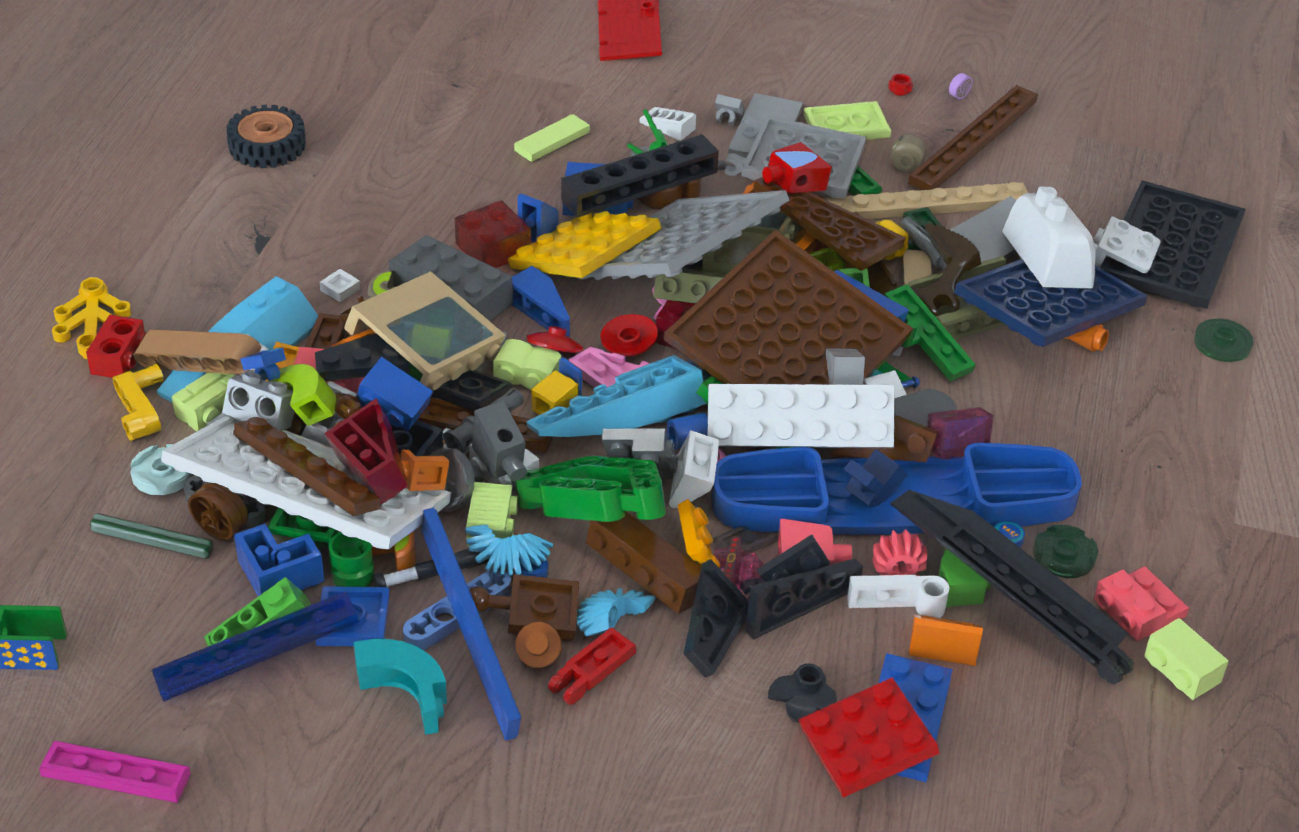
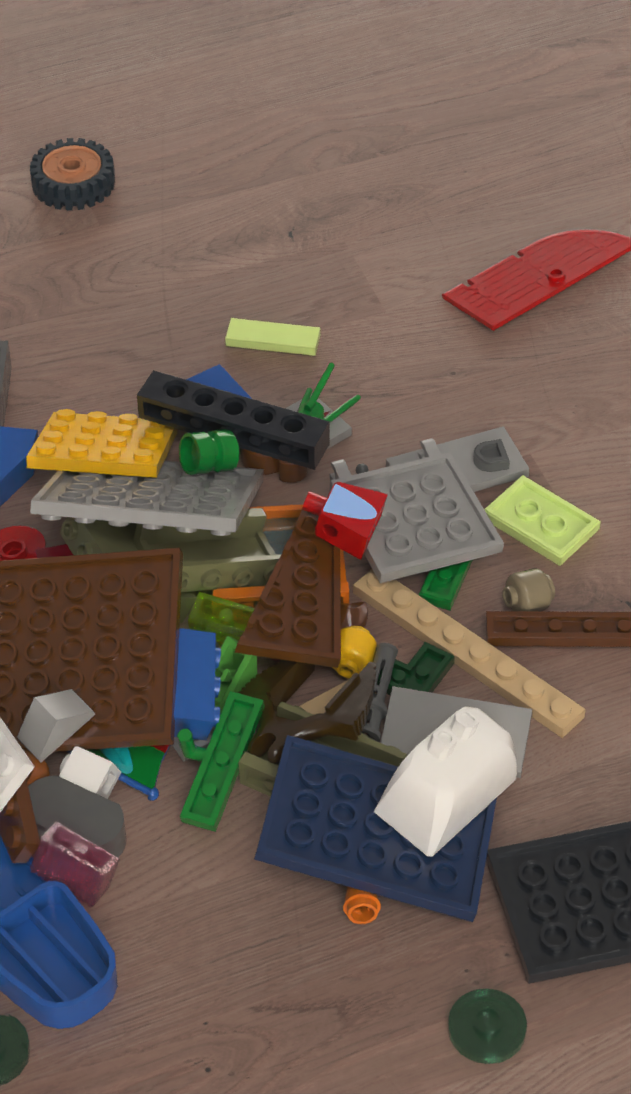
camera: 55 degrees right, 5 degrees up
clear red brick [454,200,531,268] -> none
blue slope [517,193,559,245] -> none
white slope [640,107,696,141] -> none
light grey tile [715,94,745,127] -> none
white bracket [1093,216,1160,273] -> none
none -> green wheel [179,429,239,475]
none -> dark grey tile [473,439,510,472]

